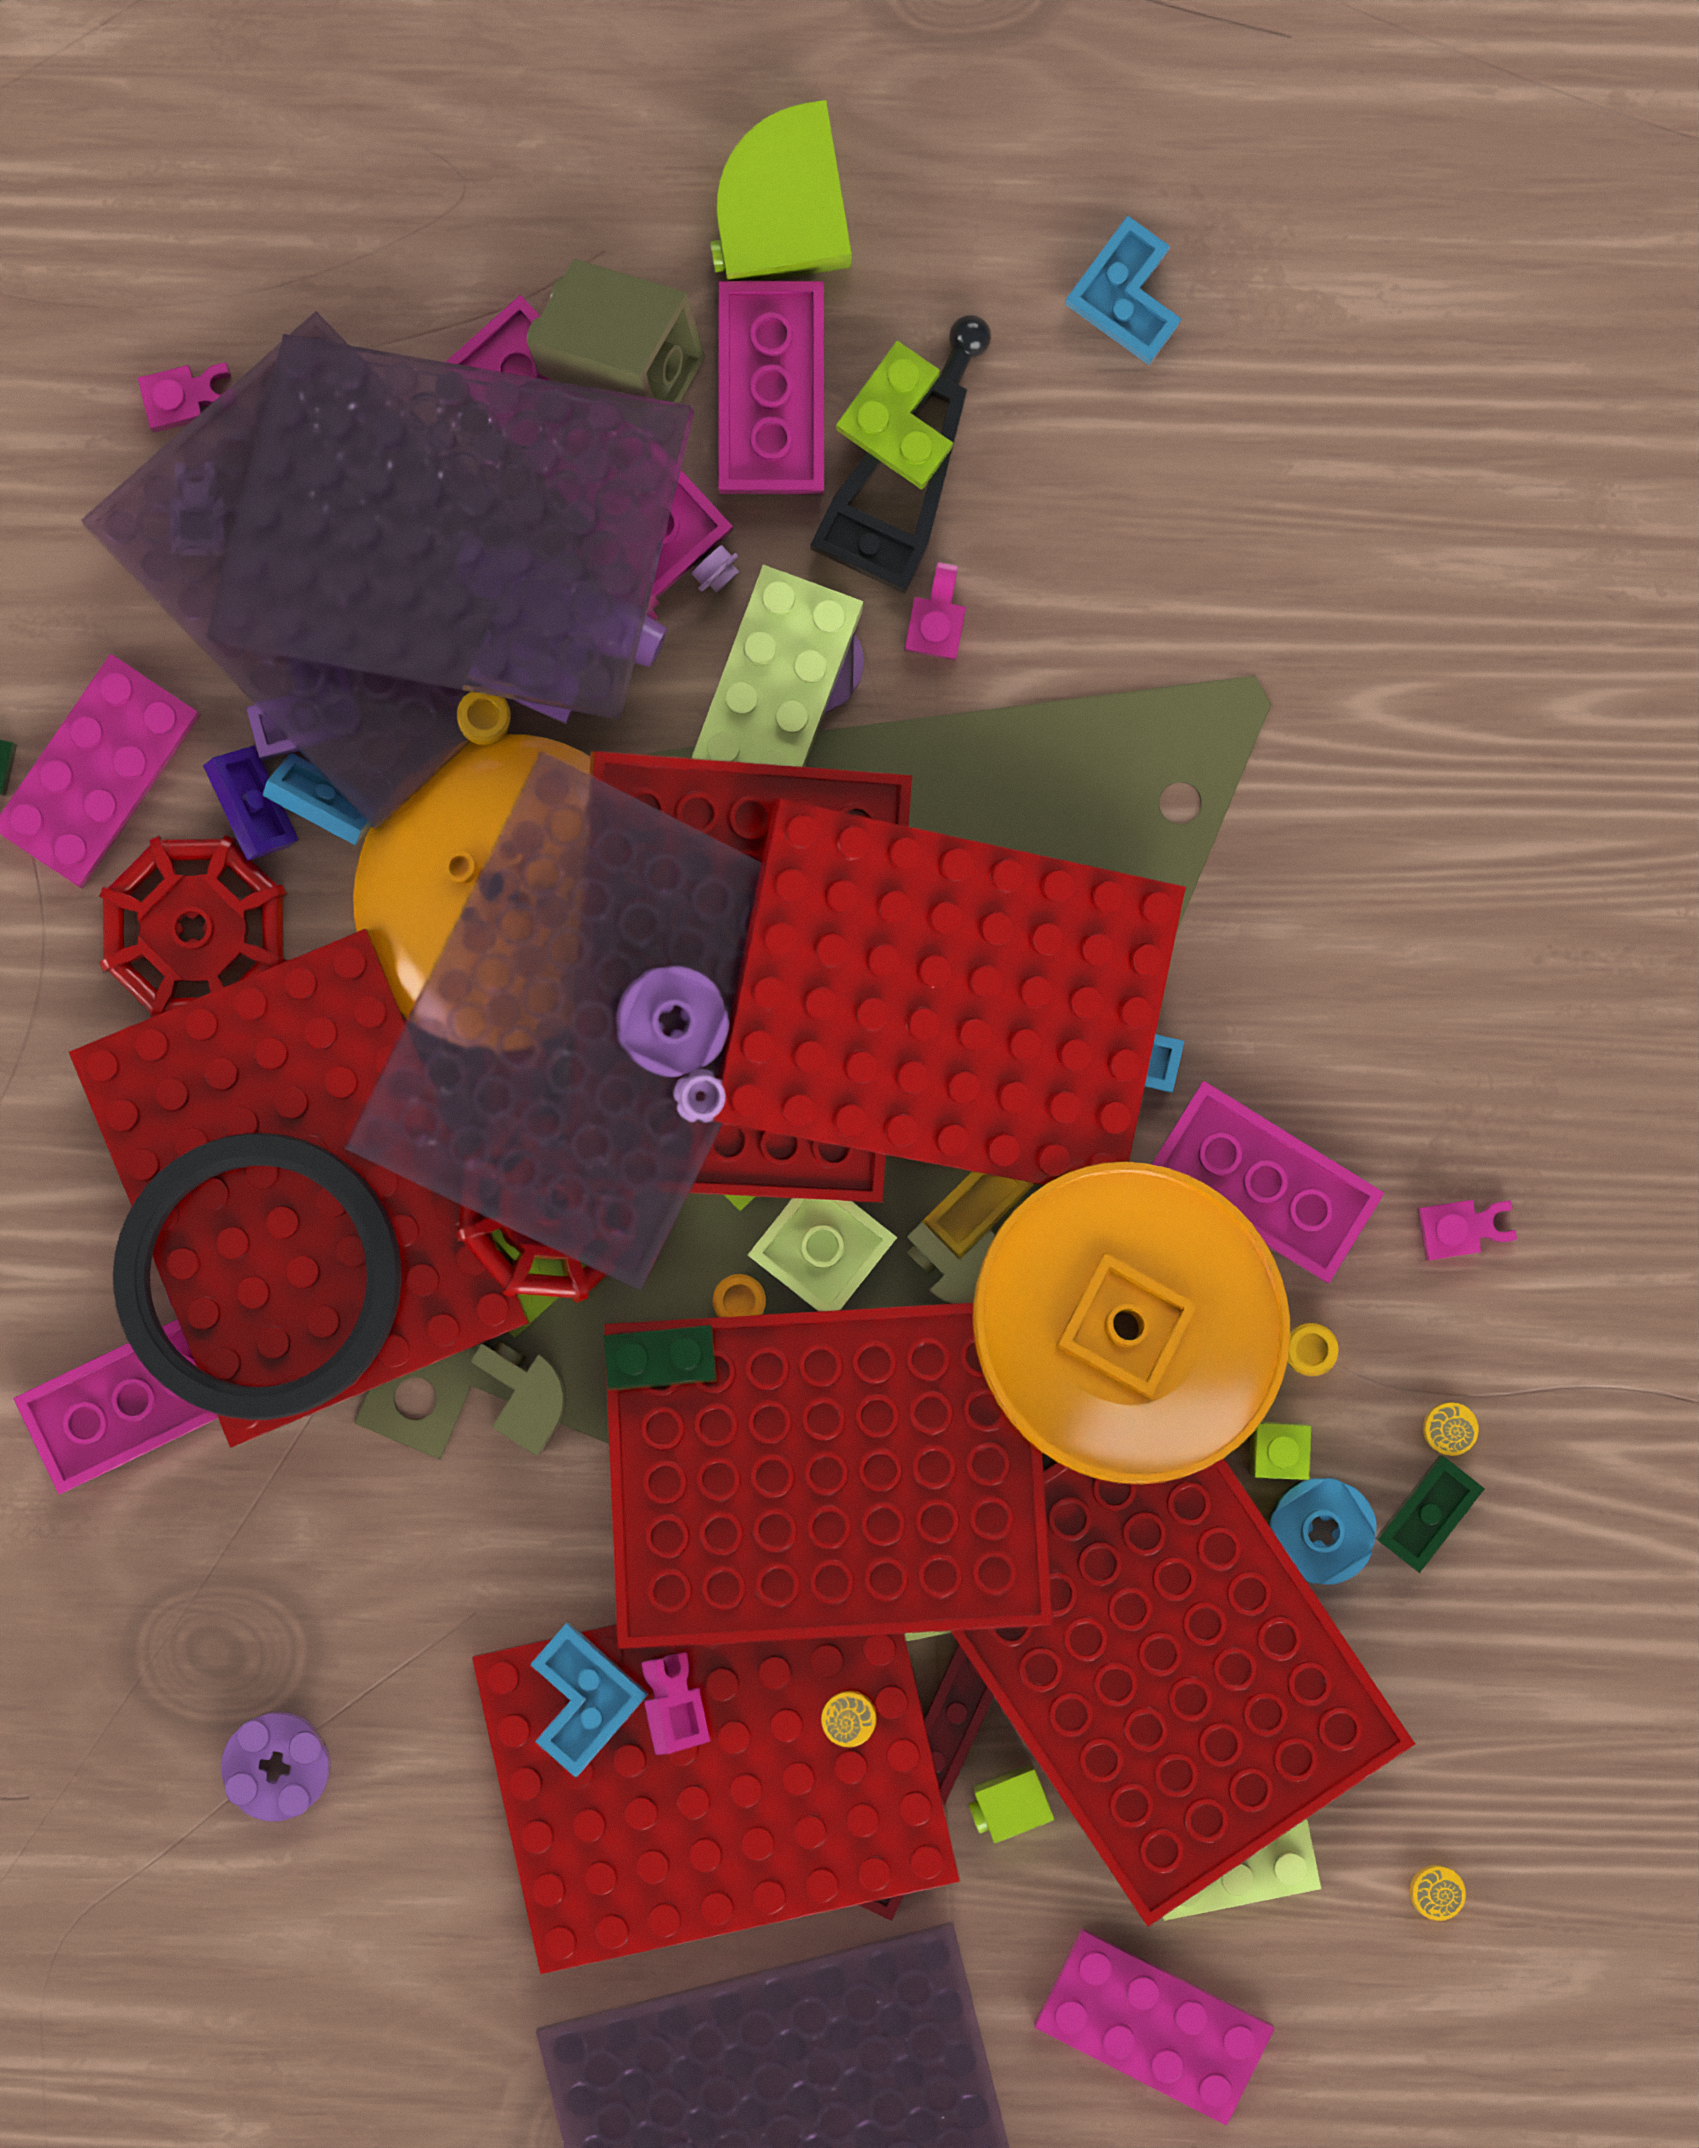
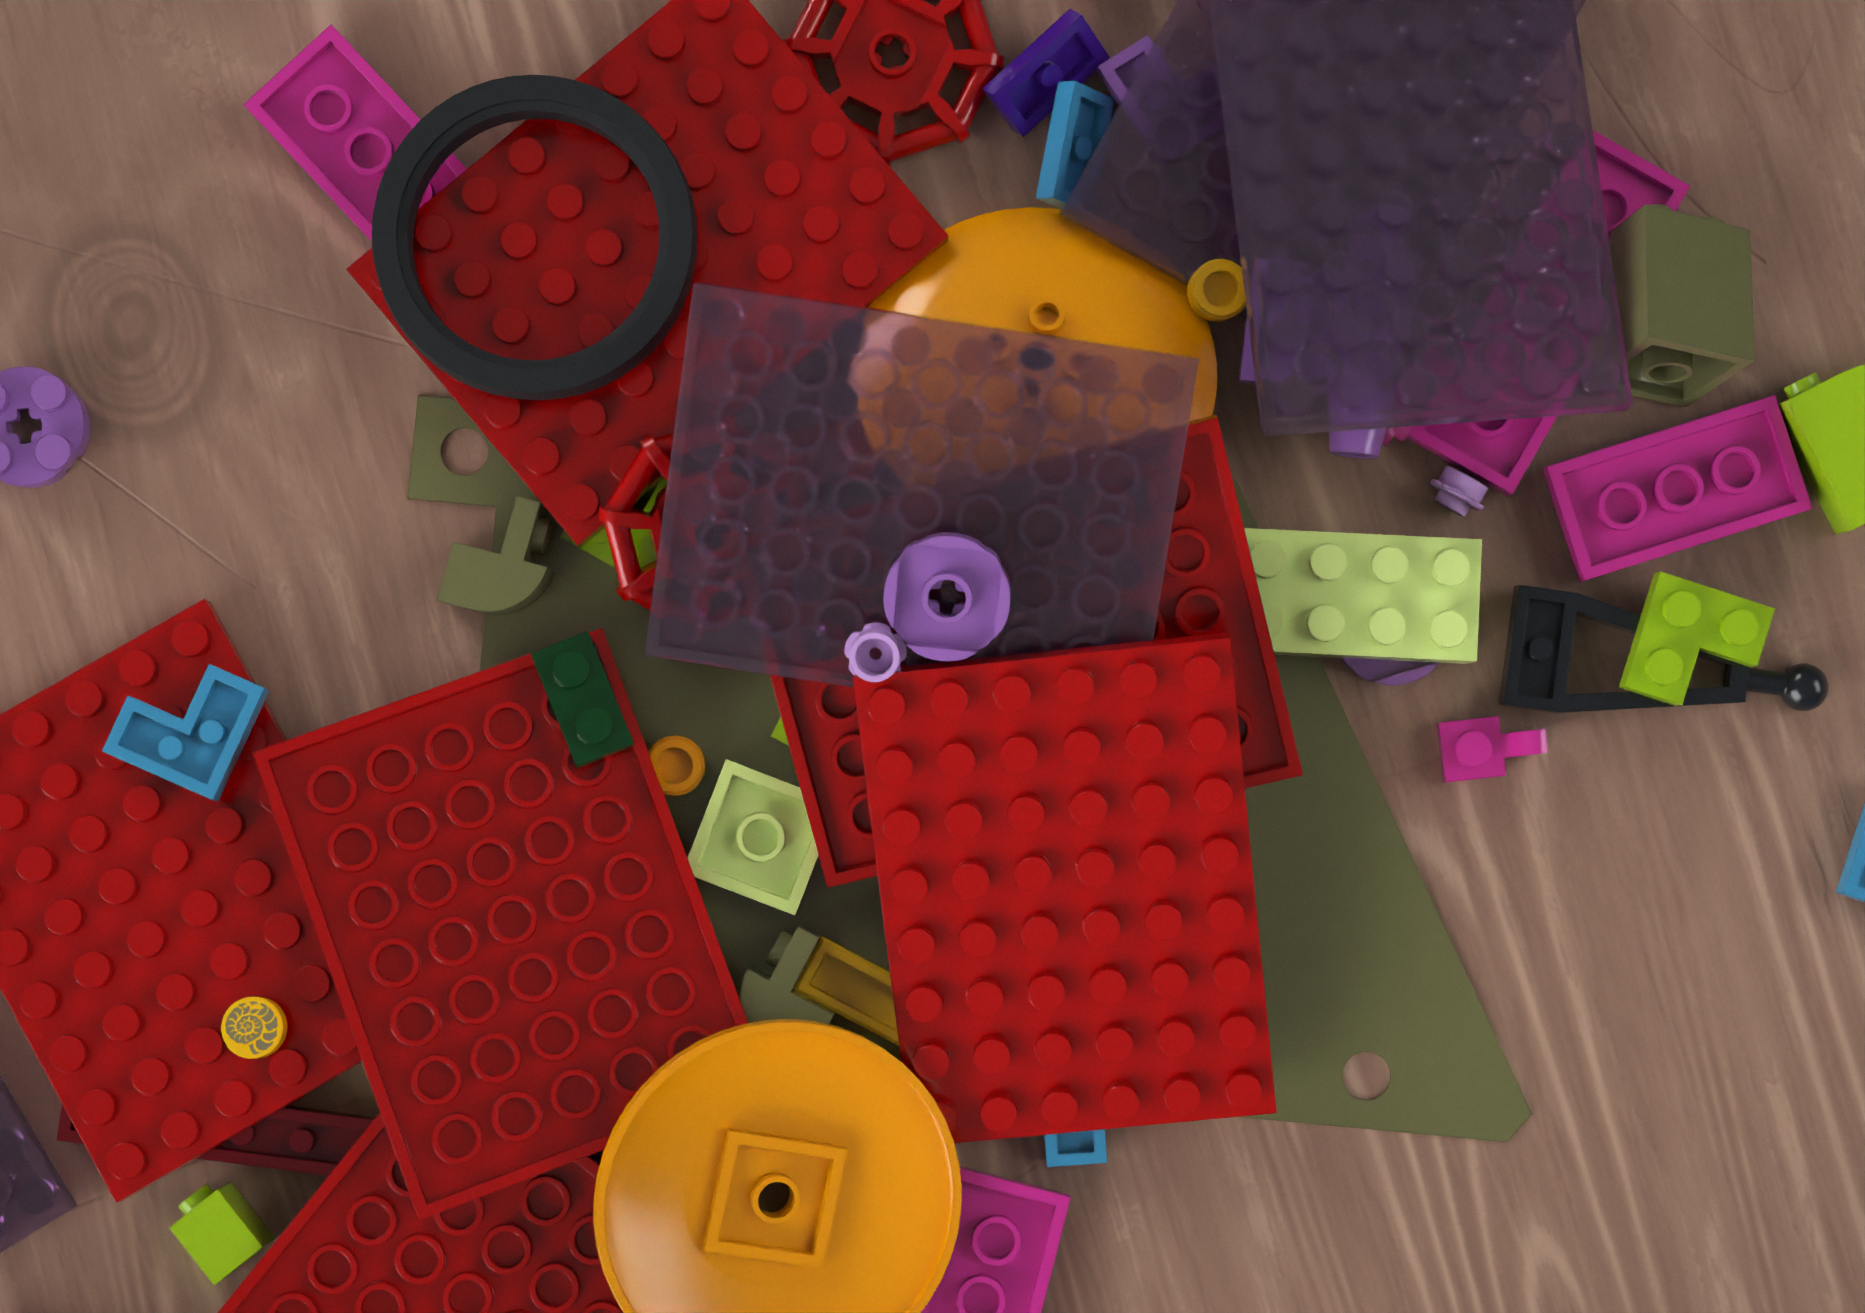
camera: 75 degrees right, 0 degrees up
dark pink plate [642,1652,710,1755] -> none

